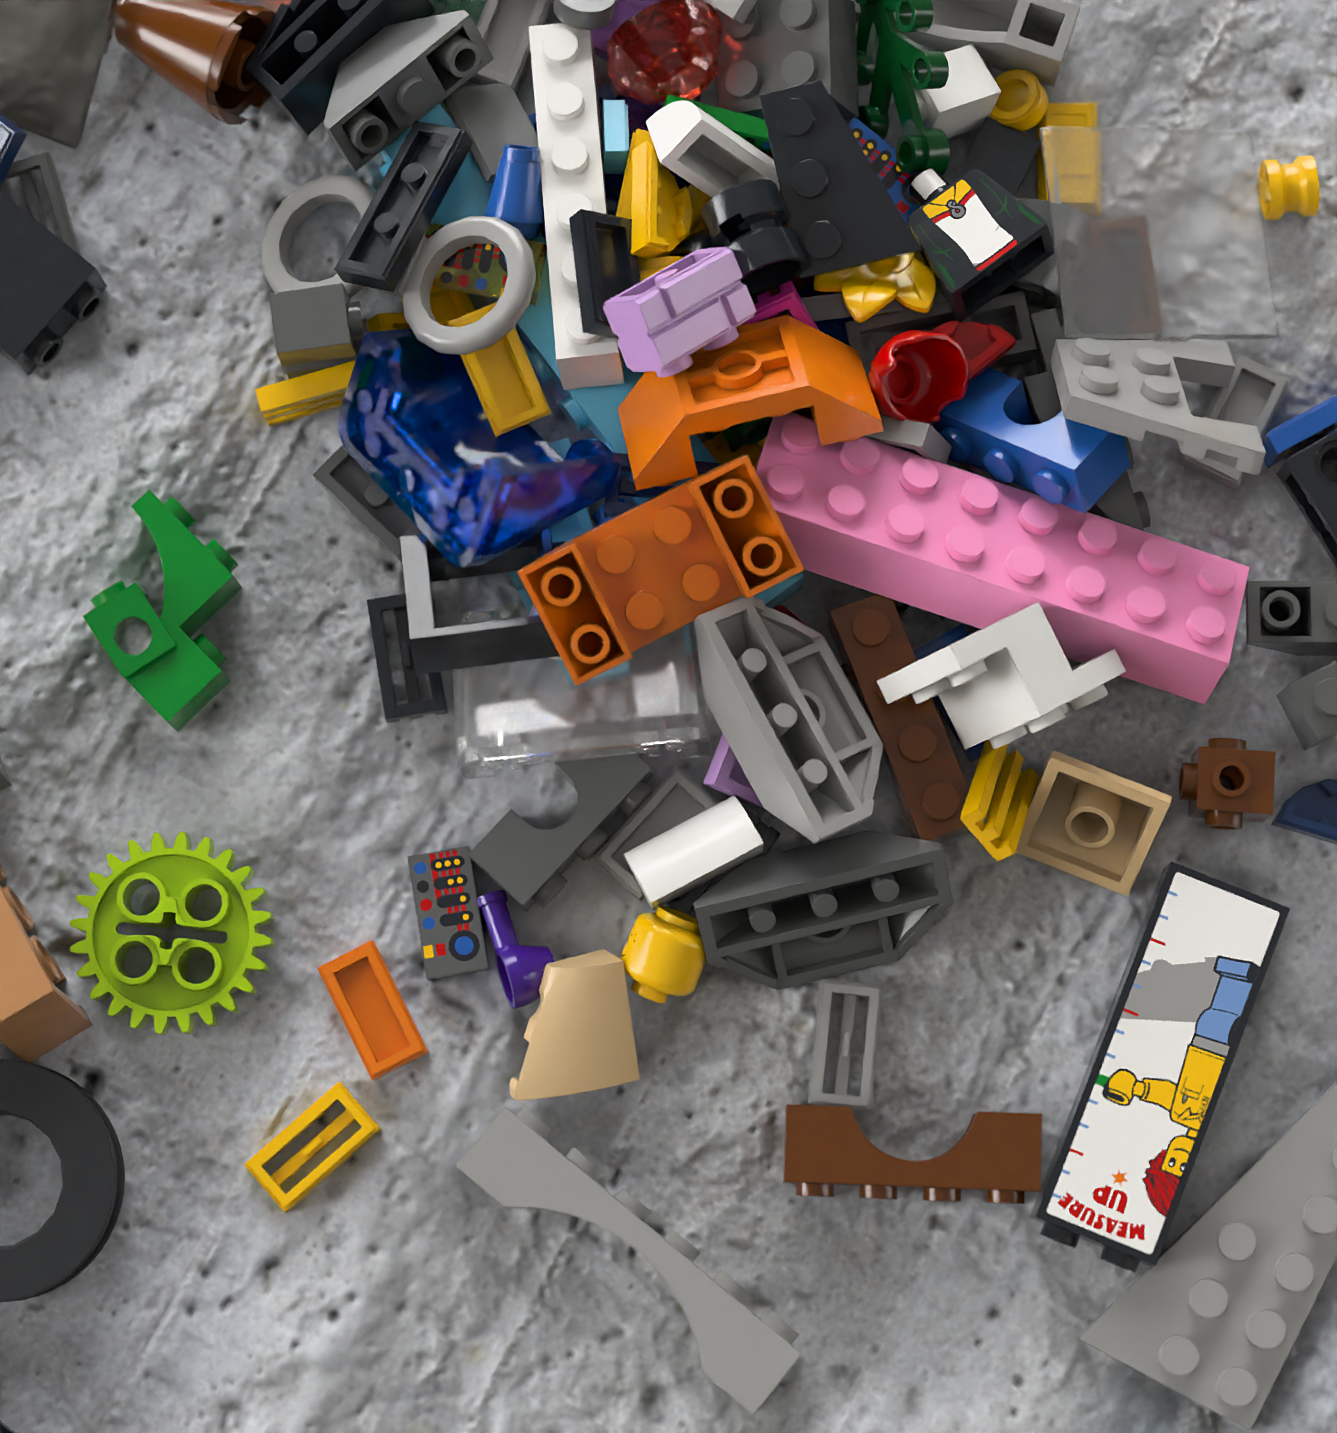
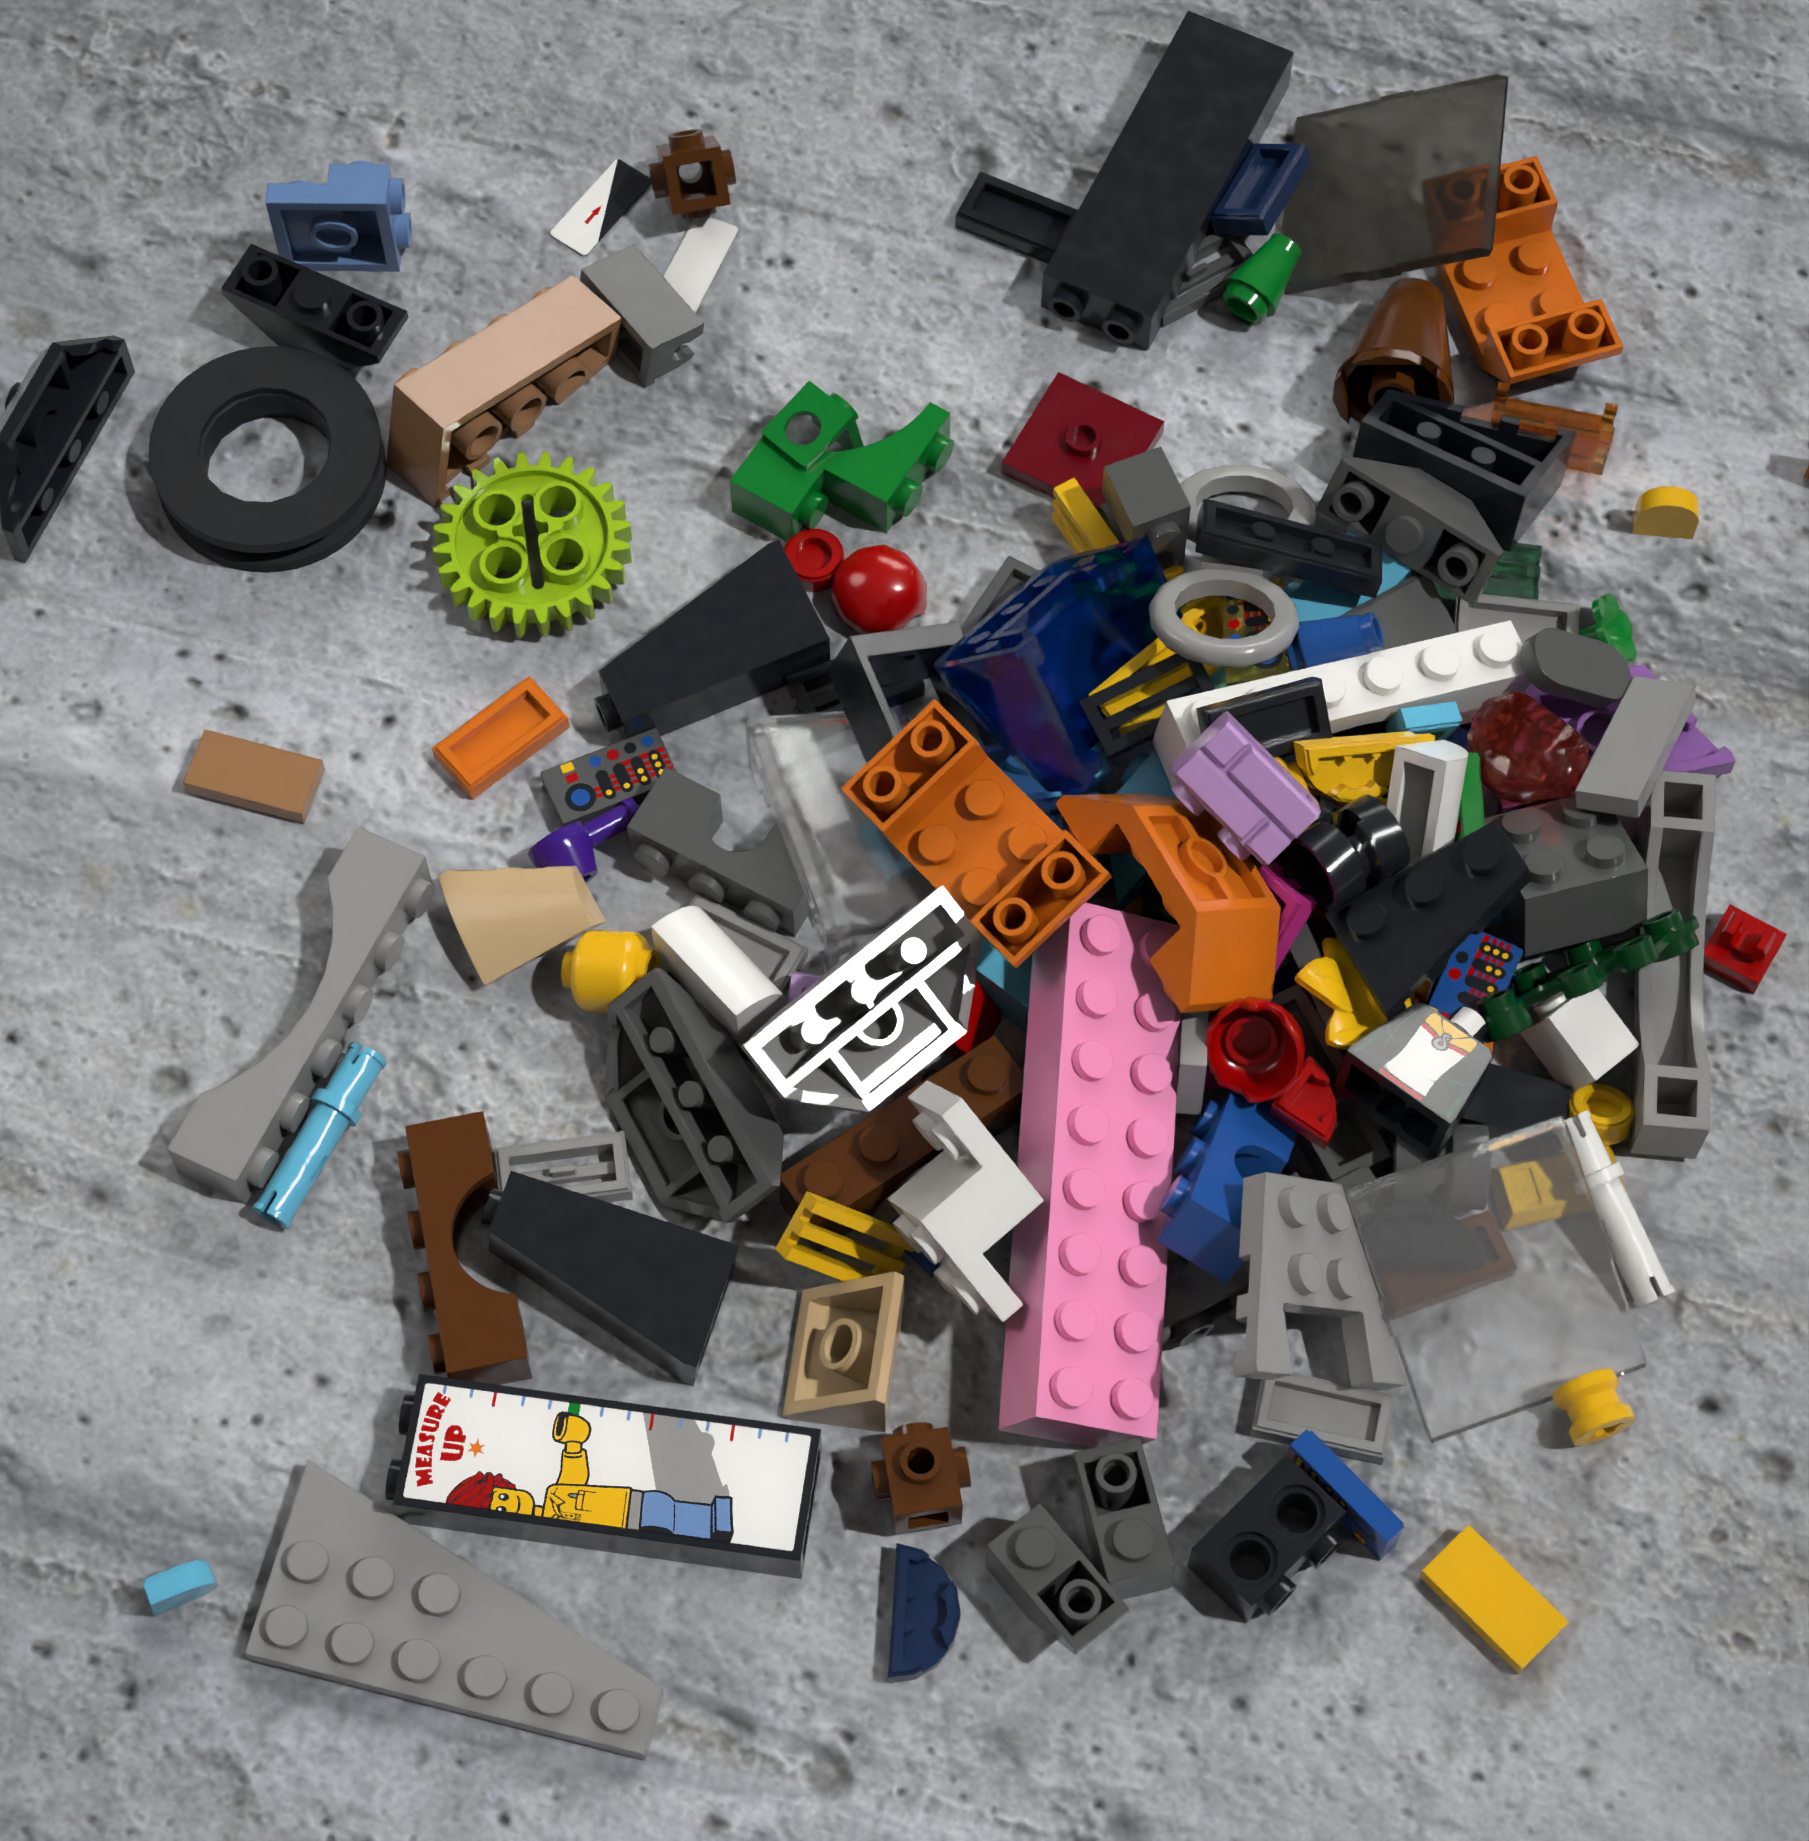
camera: 70 degrees right, 15 degrees down
yellow tile [244,1081,382,1213] -> none
none -> medium nougat tile [183,729,325,823]
none -> medium azure pin [252,1041,387,1230]
none -> black slope [481,1171,739,1386]
none -> black slope [594,540,830,740]
none -> red tile [784,528,844,592]
none -> red hair [831,544,927,635]
none -> dark red plate [1001,372,1165,514]
none -> black tile [1079,653,1215,761]
none -> green cone [1222,233,1302,324]
none -> white pin [1550,1110,1675,1308]

